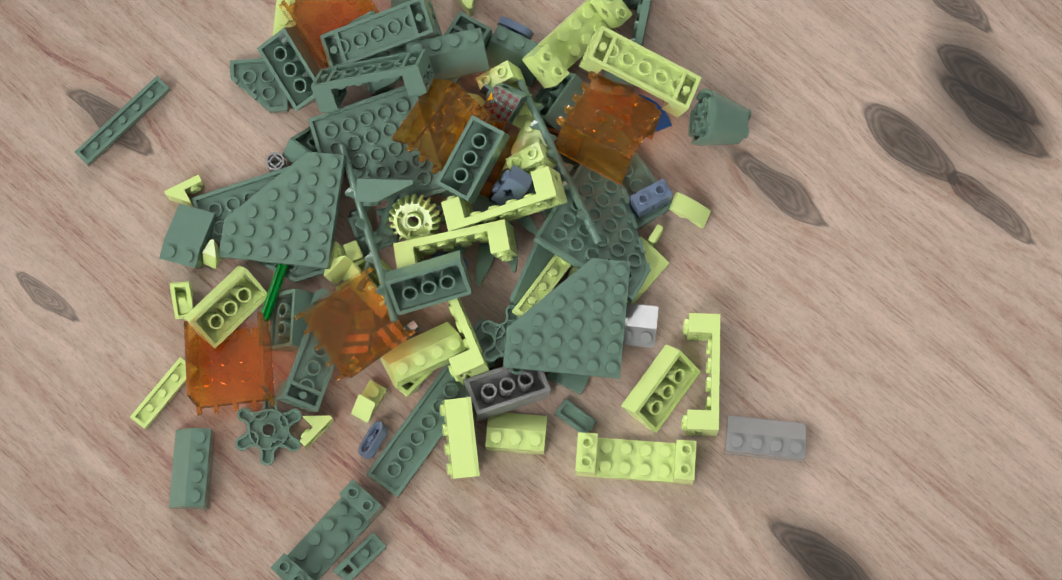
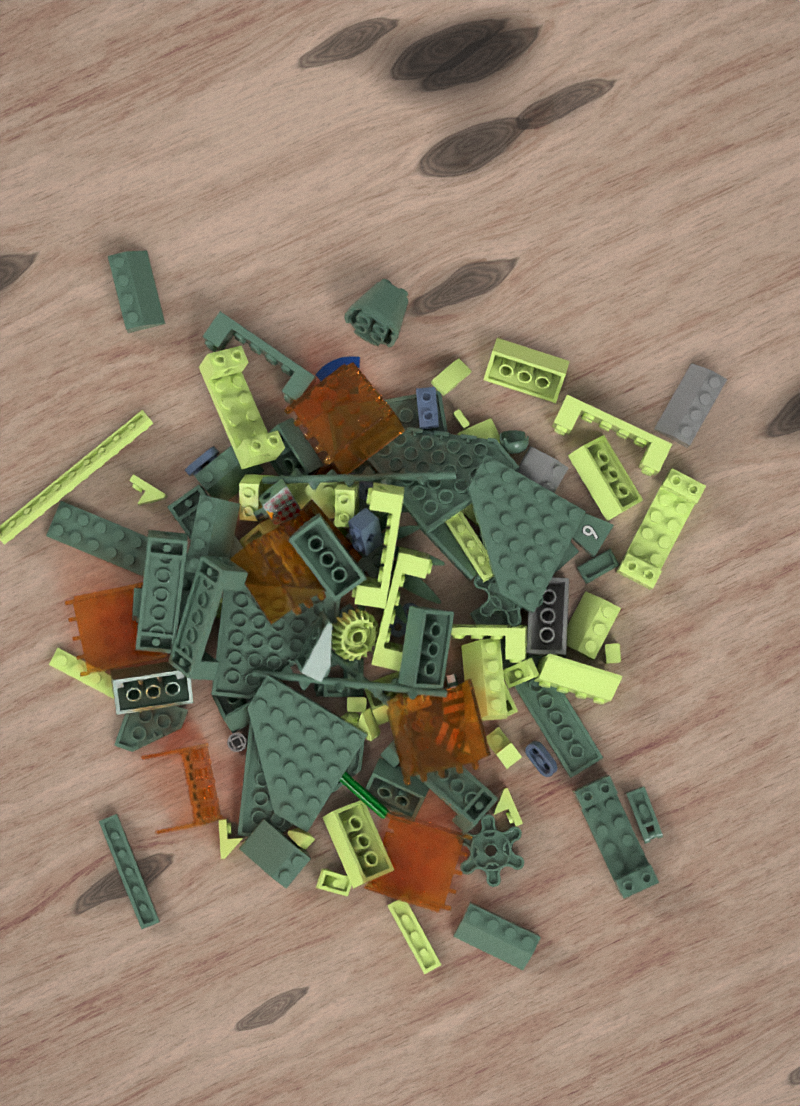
camera: 70 degrees left, 10 degrees up
yellowish green plate [579,26,702,117] -> none
none -> clear orange windscreen [141,743,223,835]
none -> yellowish green slope [483,338,570,403]
none -> sand green hair [500,430,529,454]
none -> yellowish green slope [503,657,539,688]
none -> sand green torso [572,513,614,557]
none -> yellowish green slope [605,643,621,664]

